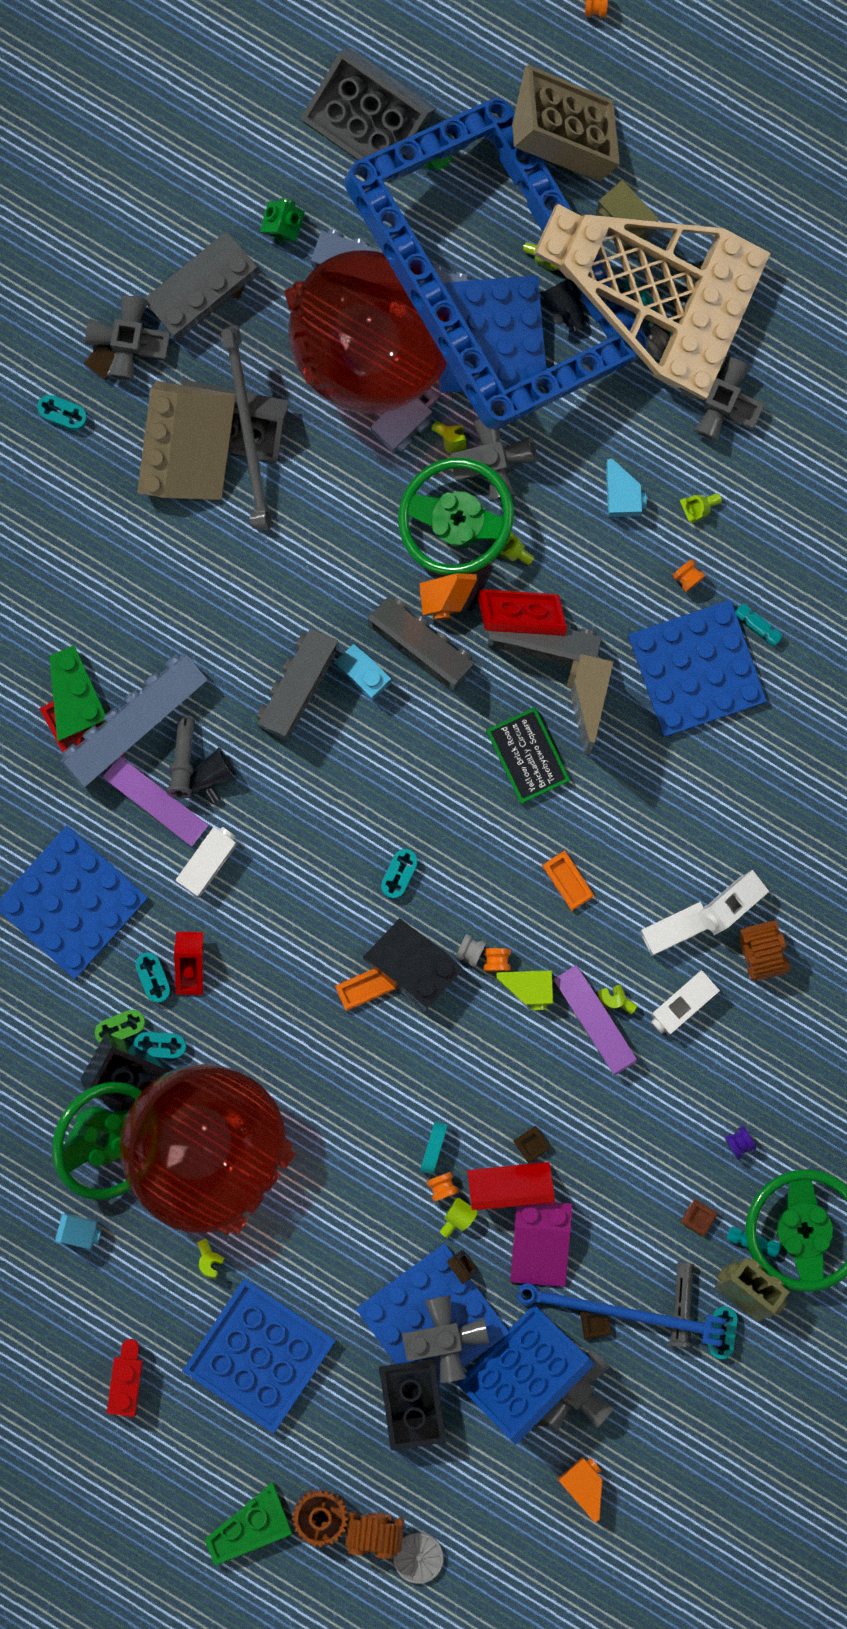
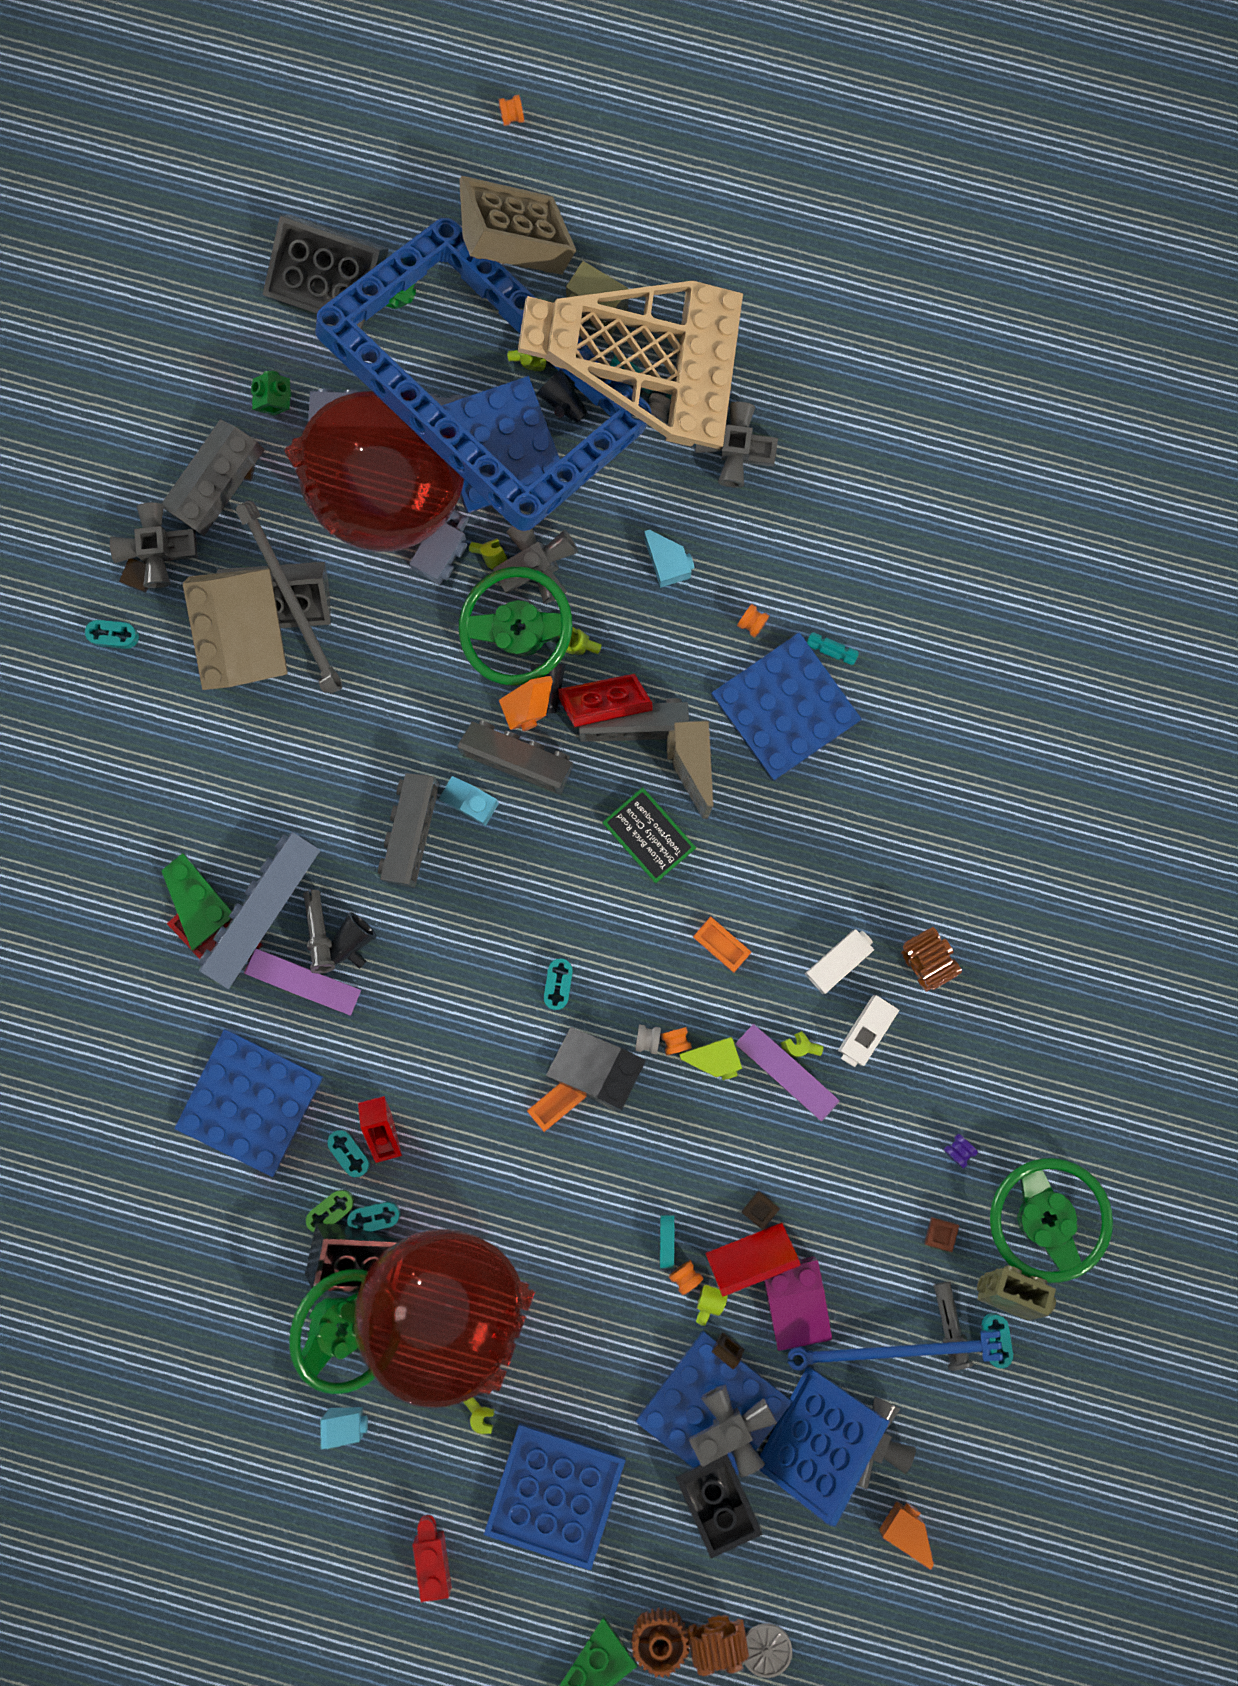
camera: 15 degrees left, 0 degrees up
white brick [175,827,237,898] -> none
dark brown tile [579,1311,612,1339] -> none
lime piece [680,493,722,523] -> none
white brick [698,870,769,935] -> none
teal axle [727,1227,781,1257] -> none

